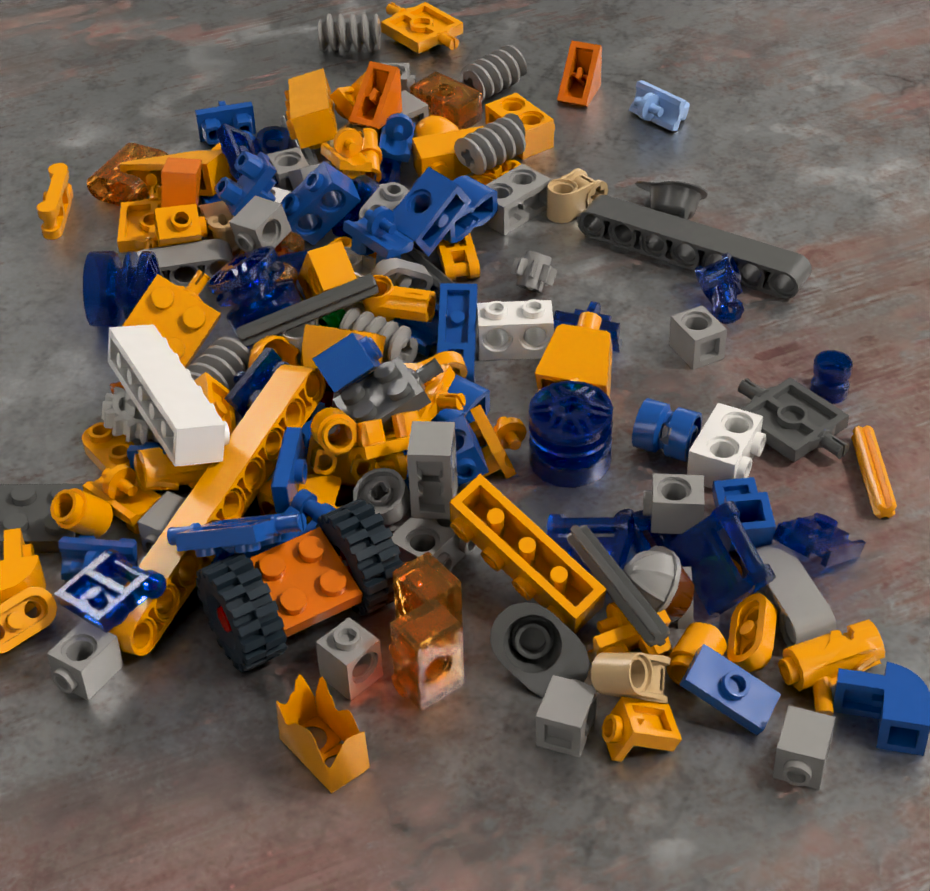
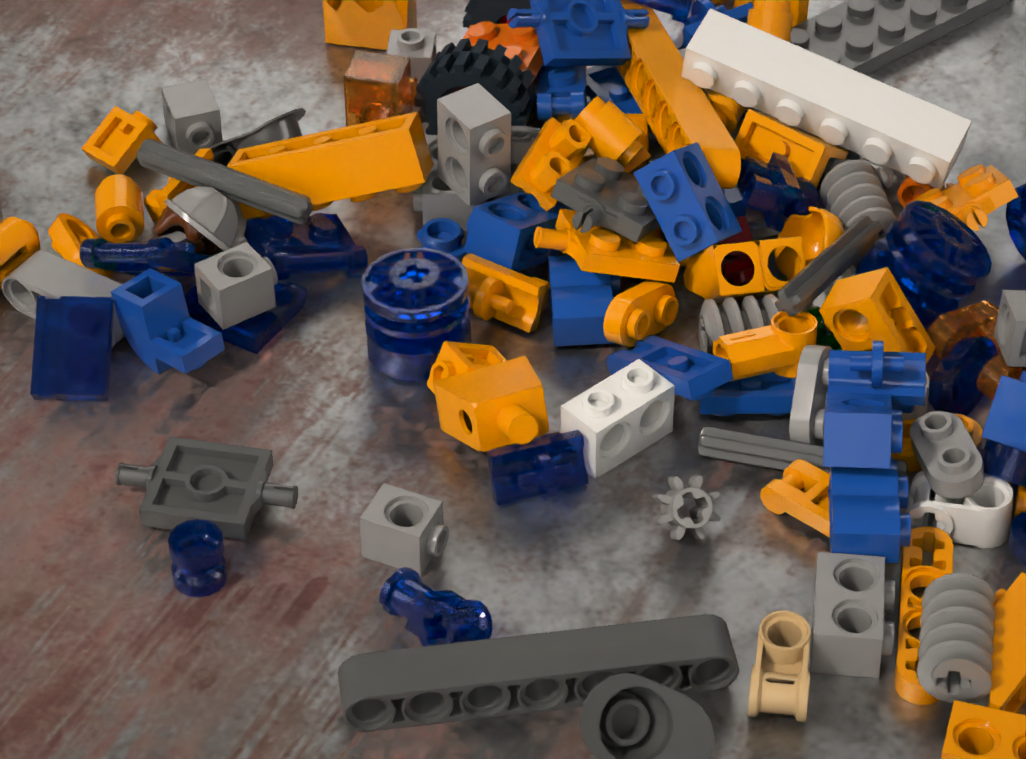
camera: 140 degrees right, 0 degrees up
blue plate [271,427,307,514] -> none
clear orange brick [389,598,465,711] -> none
tan piece [591,652,671,704] -> none
blue wheel [632,398,702,462] -> none
plate [679,644,781,735] -> none
white brick [687,403,766,489] -> none
light orange axle [851,425,897,519] -> none

